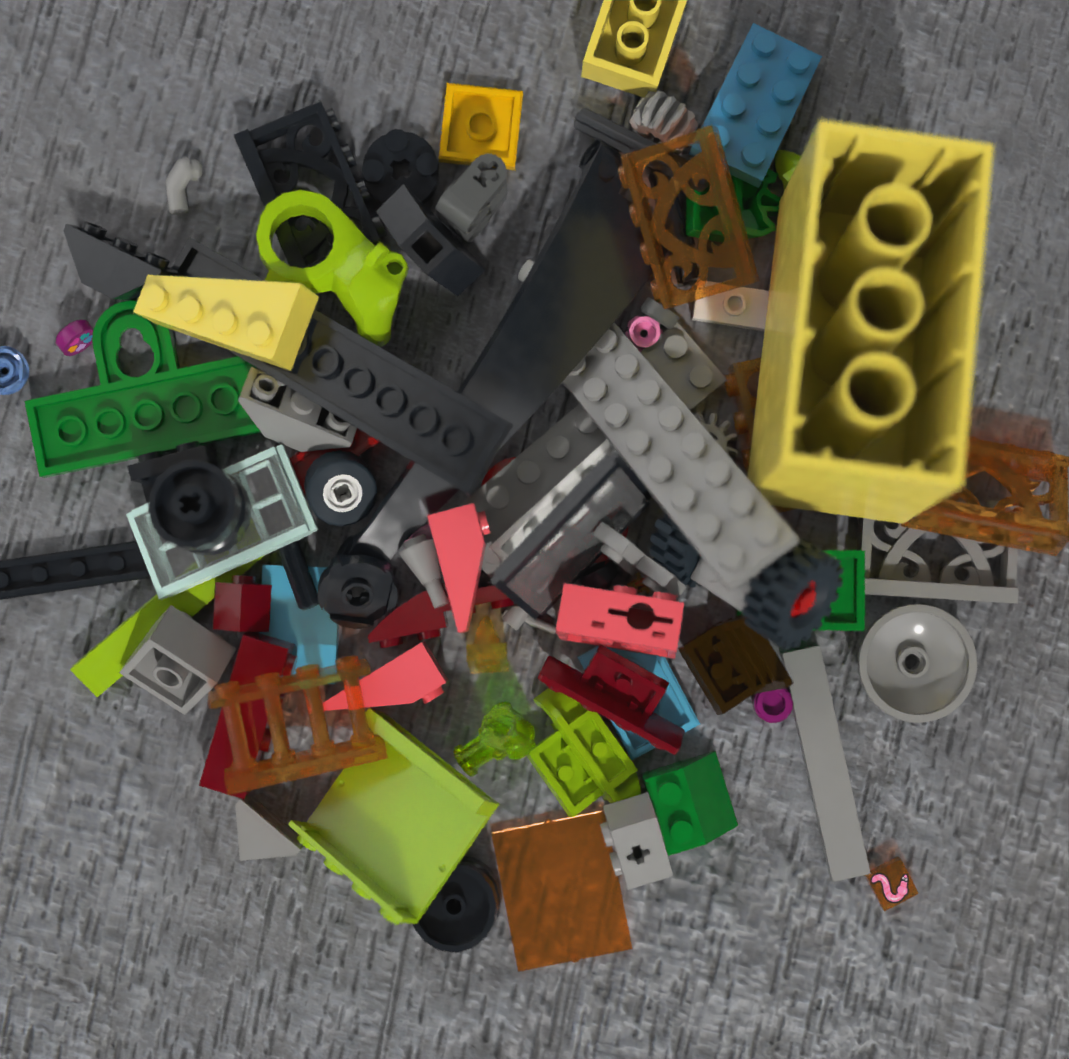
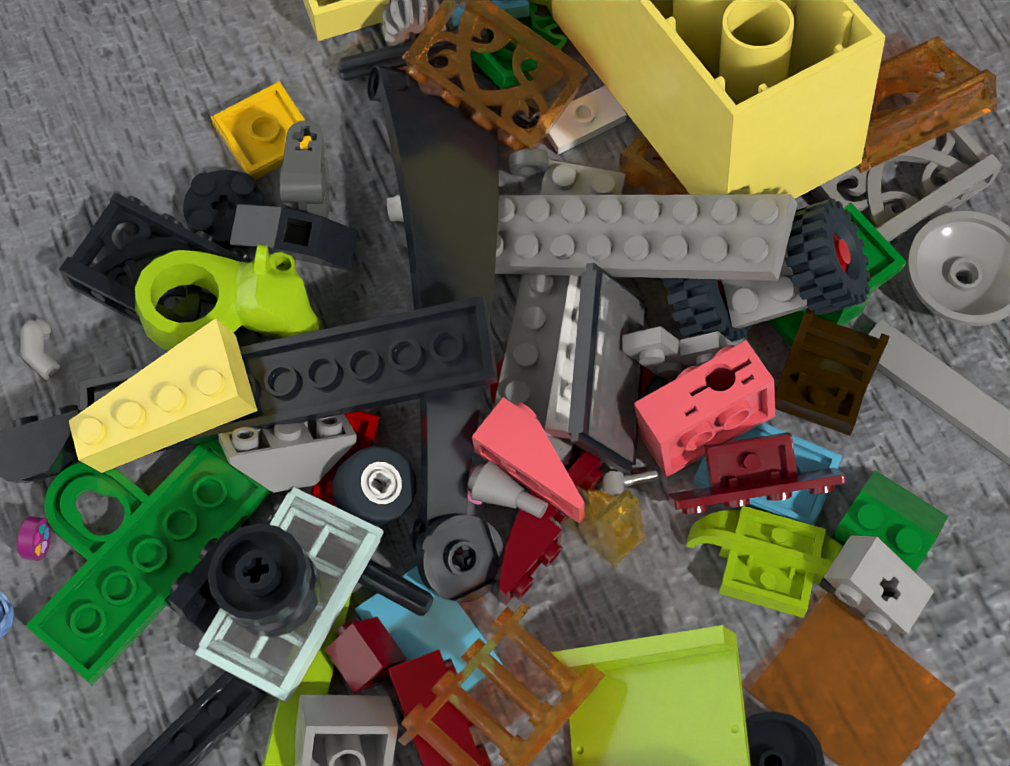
camera: 30 degrees left, 20 degrees down
coral slope [320,641,448,711] -> none
clear neon green connector [453,701,536,777] -> none
bright pink plate [625,315,663,352] -> none
magenta tile [752,688,793,723] -> none

